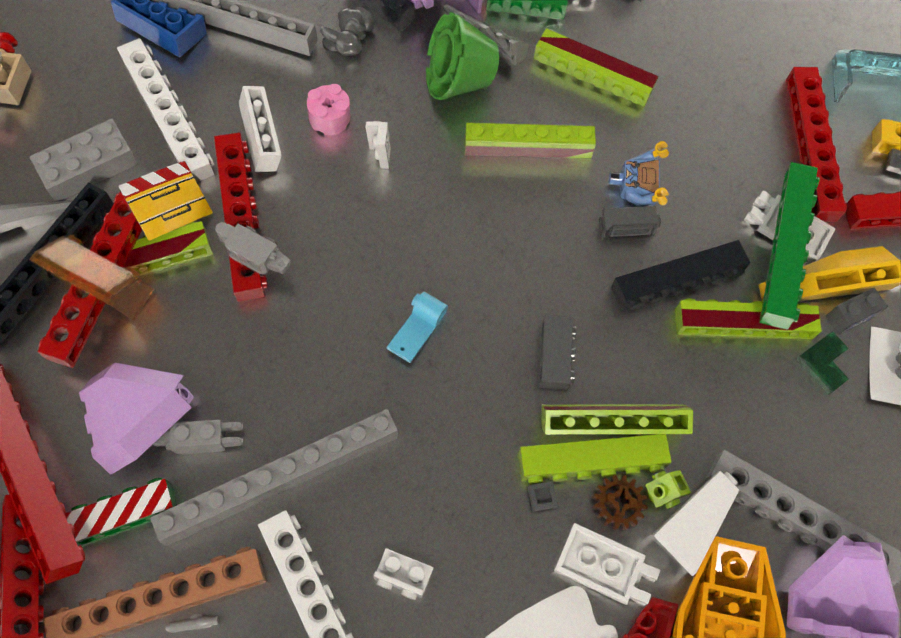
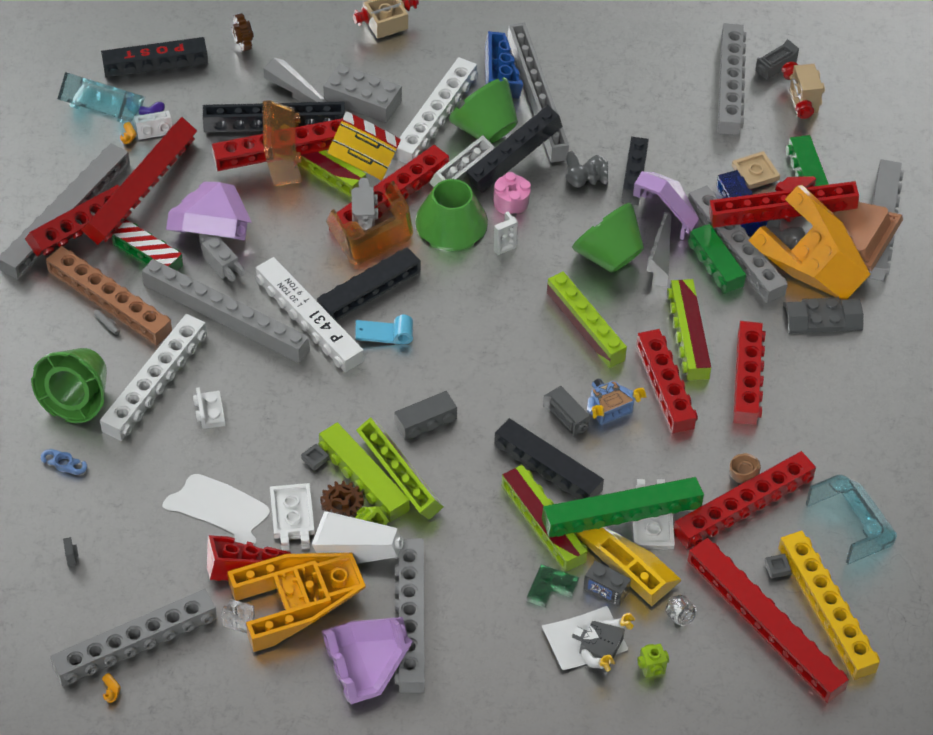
camera: 60 degrees right, 15 degrees down
none -> white brick [255,257,364,373]
none -> black brick [317,247,421,321]
none -> clear orange windscreen [326,181,413,265]
none -> bright green cone [415,179,488,251]
none -> bright green cone [449,77,518,144]
none -> black brick [466,105,563,193]
none -> red brick [636,329,698,434]
none -> medium nougat hair [729,453,761,484]
none -> red brick [733,321,766,425]

